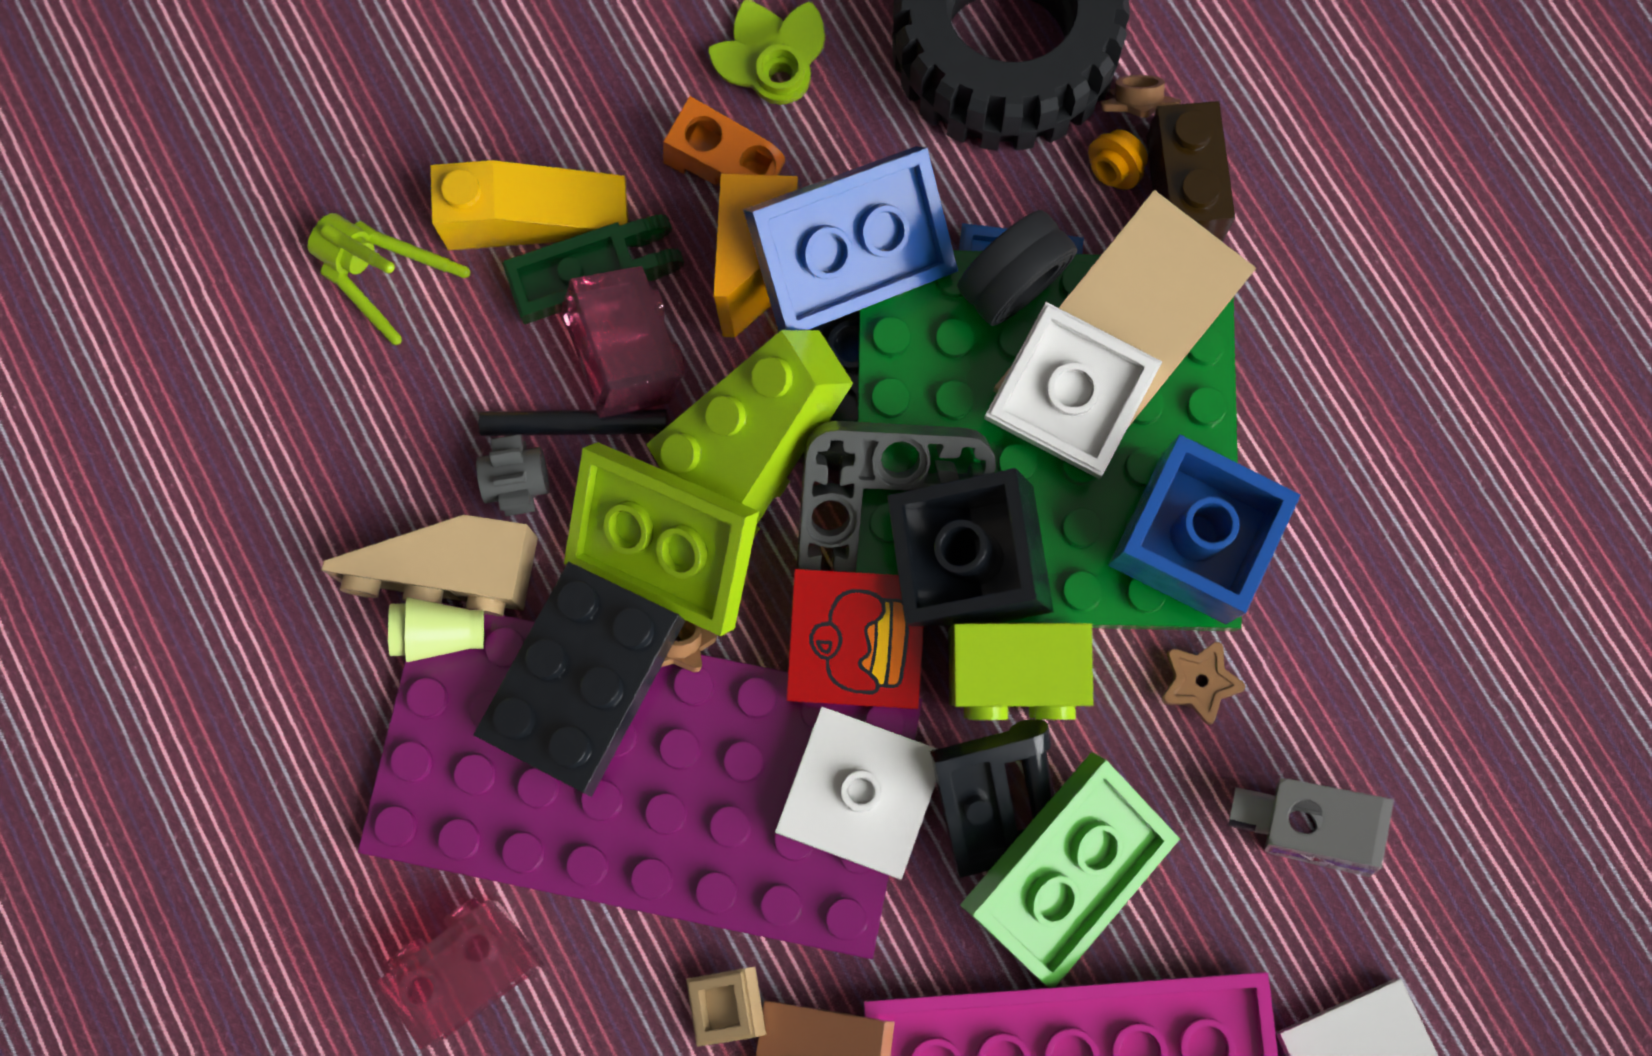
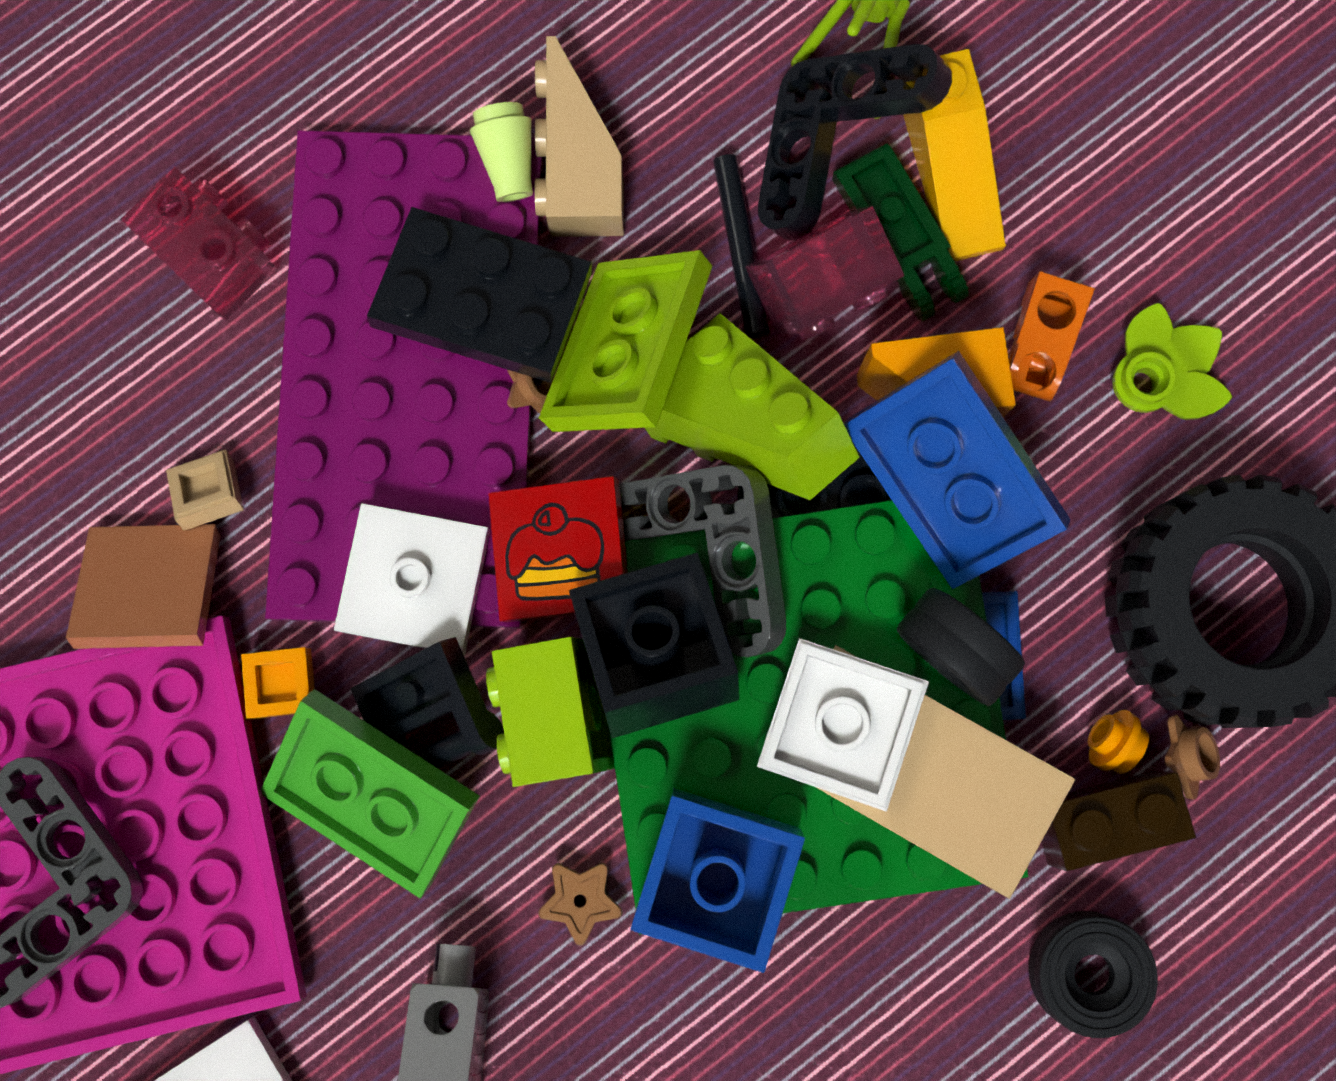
camera: 80 degrees right, 5 degrees up
dark grey gear [476,434,549,516] -> none
none -> light orange plate [241,647,315,719]
none -> black beam [758,44,952,241]
none -> black tyre [1028,911,1158,1038]

